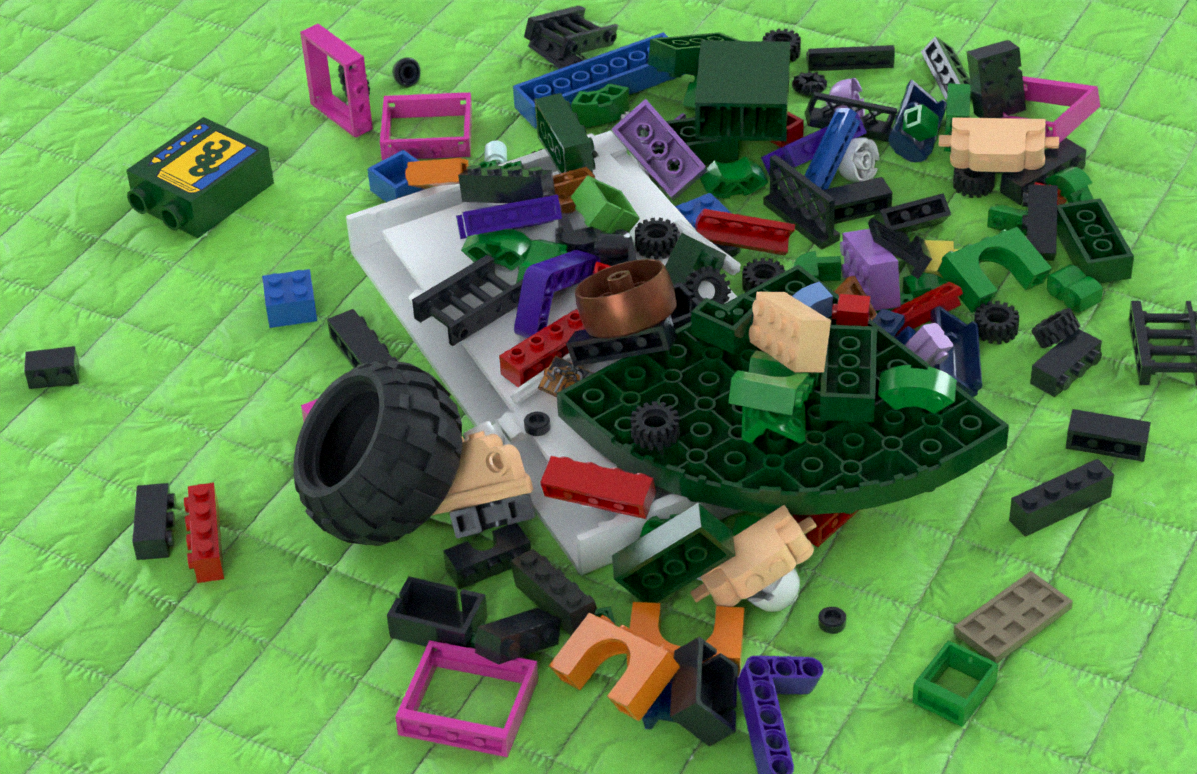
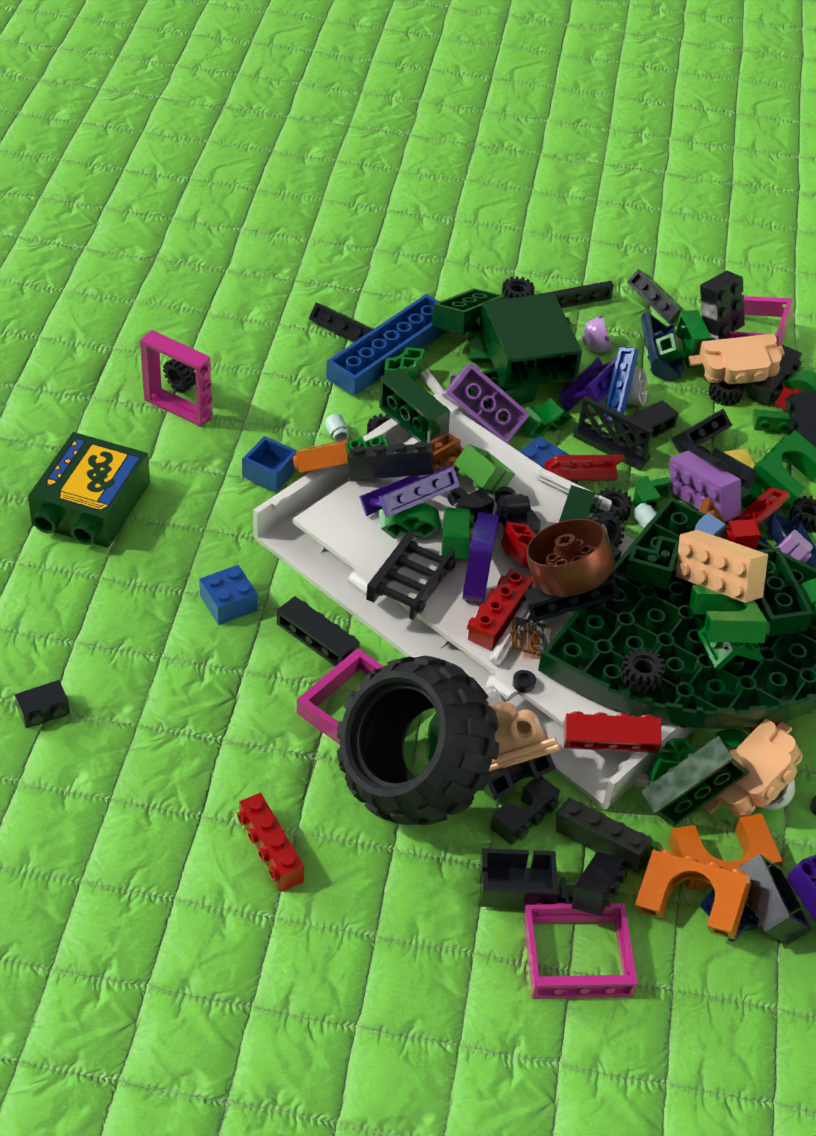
camera: 25 degrees left, 5 degrees up
black brick [132,483,176,560] -> none
dark pink window [380,92,472,160] -> none
black brick [392,57,421,87] -> none
black fence [524,5,618,58] -> none
black tyre [635,217,678,259] -> none
black fence [804,92,898,142] -> none

